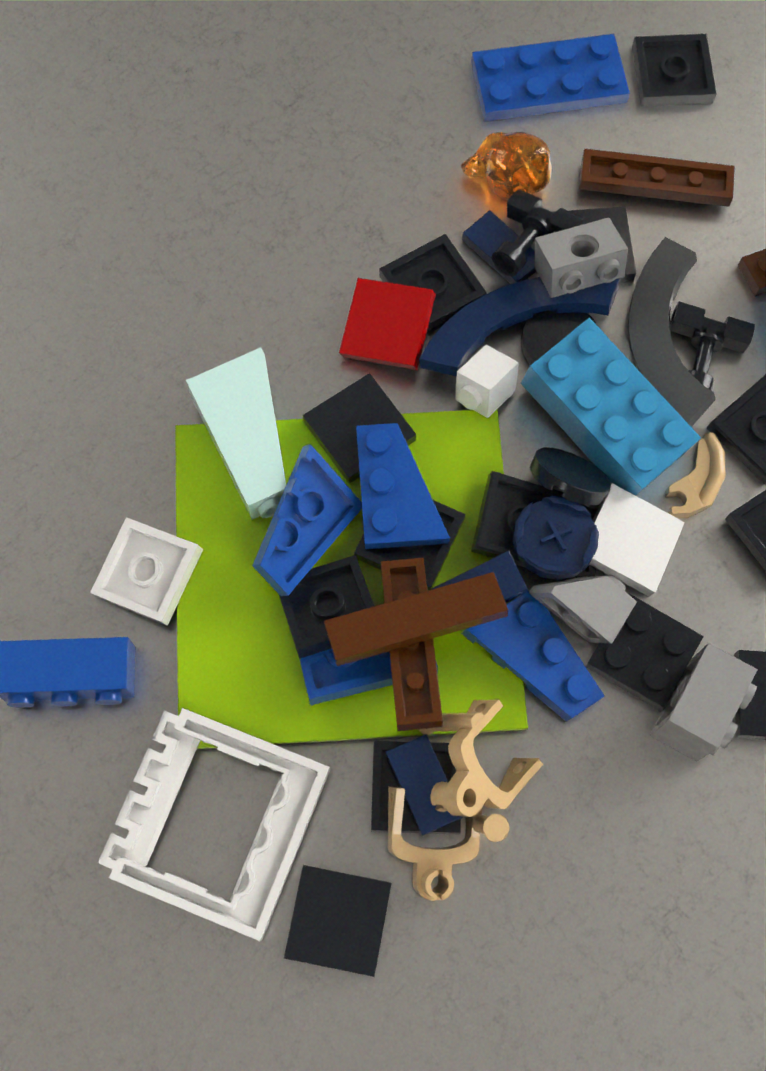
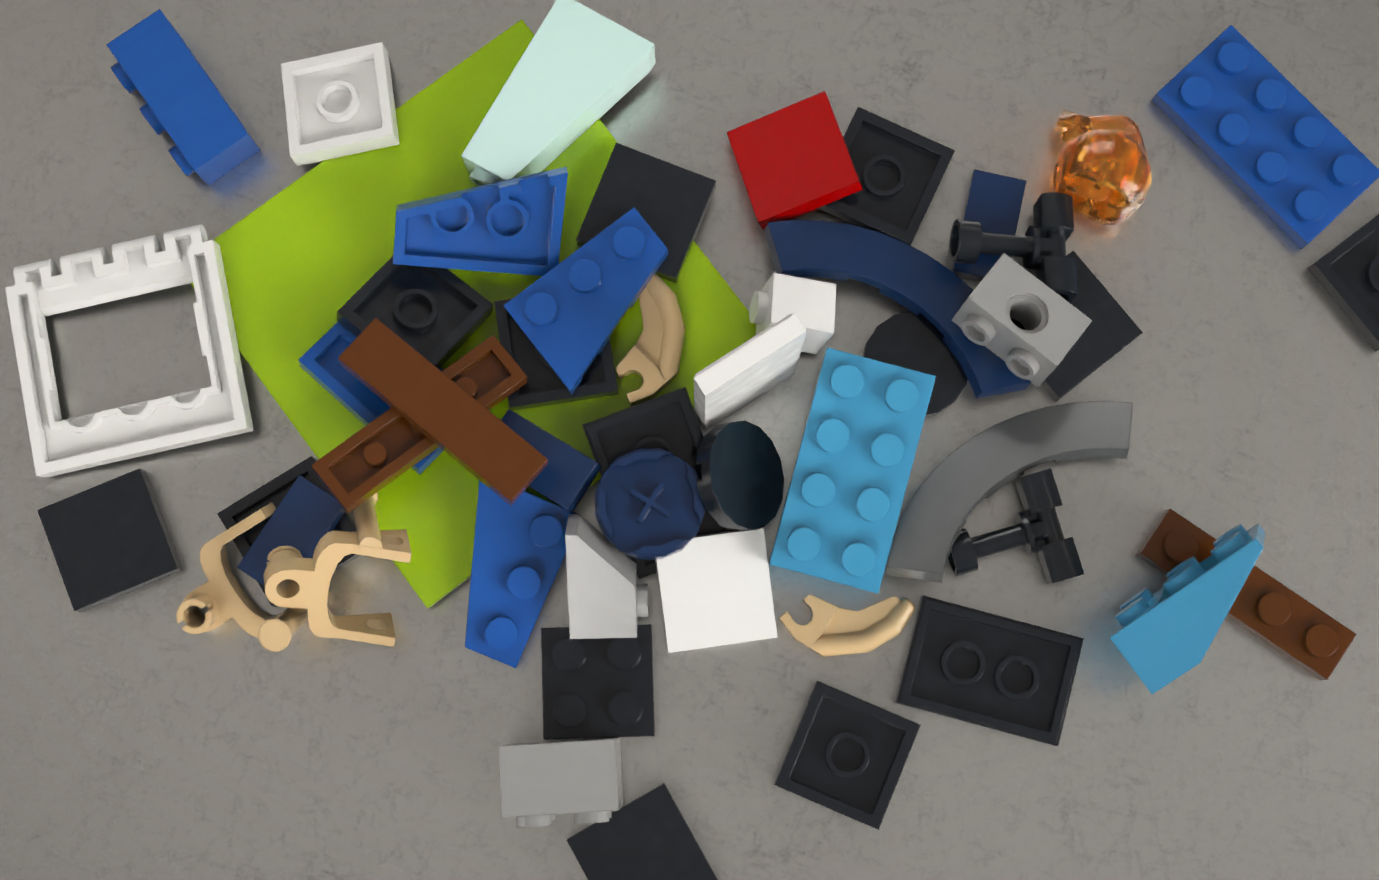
camera: 60 degrees right, 10 degrees up
reddish brown plate [579,148,735,207] -> none
none -> tan piece [616,274,685,406]
none -> white tile [694,313,807,432]

